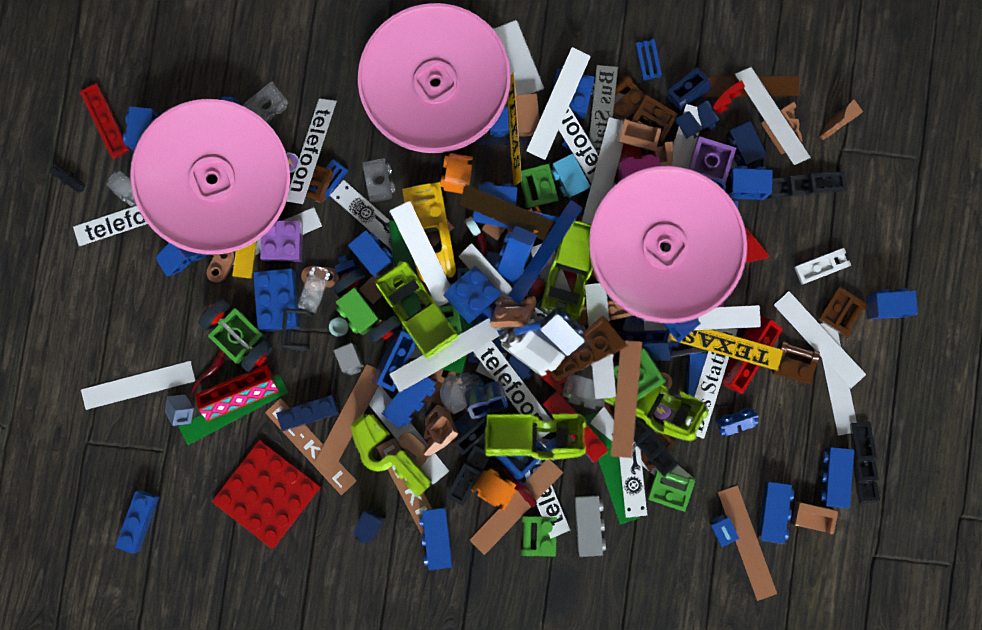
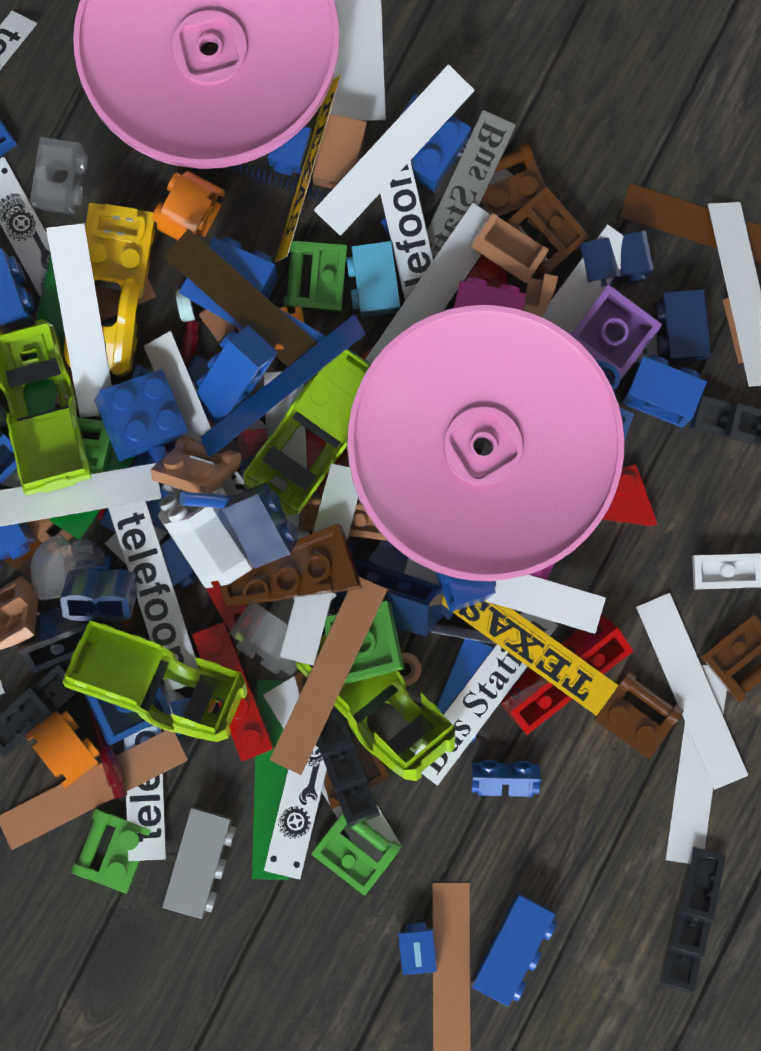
camera: 20 degrees right, 0 degrees up
blue tile [635,39,662,80] -> none
medium lavender tile [653,404,672,420] -> none
dark blue brick [667,67,711,113] -> none
red slope [712,80,745,114] -> none
nougat panel [791,502,838,534] -> none
blue brick [819,447,854,508] -> none

